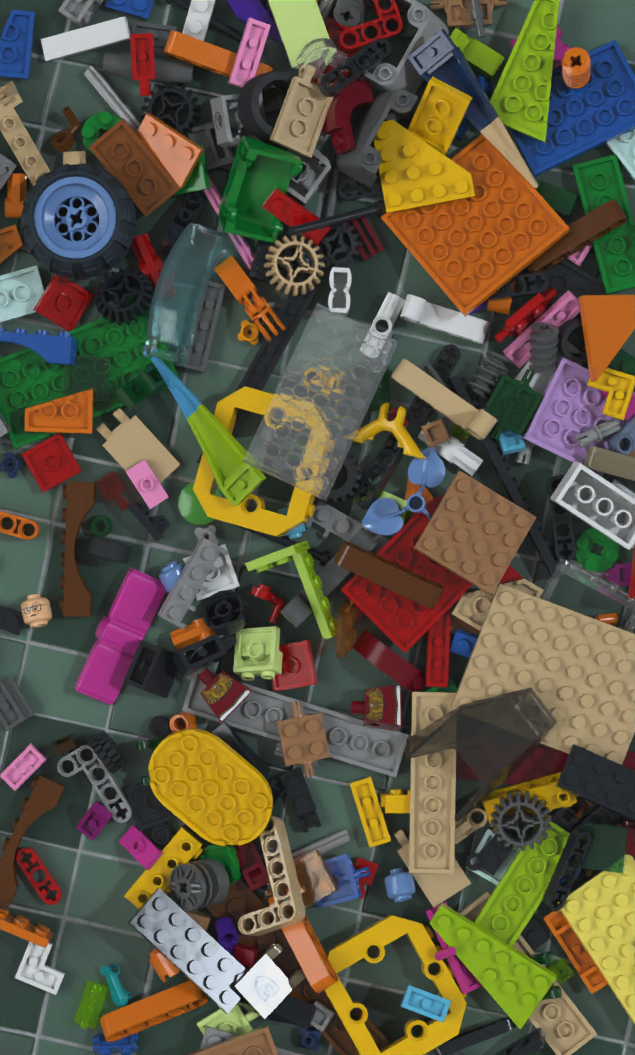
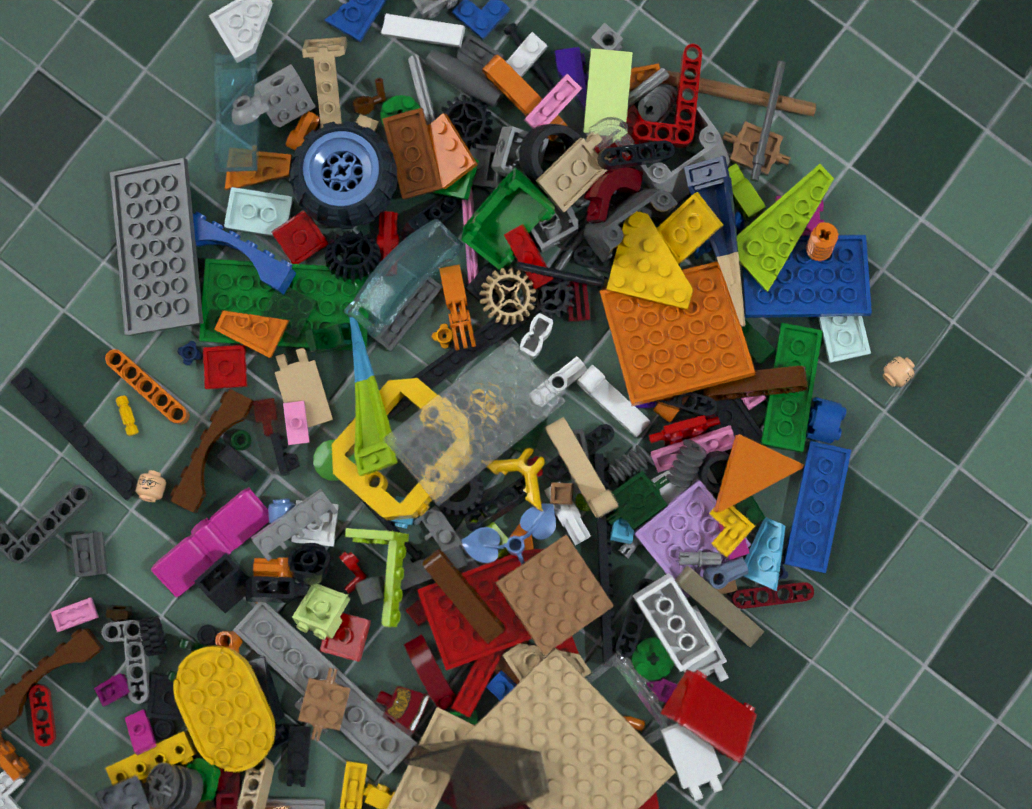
camera: 30 degrees right, 5 degrees down
red plate [130,33,156,96] -> none
light grey plate [194,525,219,545] -> none
torso [198,667,252,722] -> none
clear orange plate [336,600,357,658] -> none

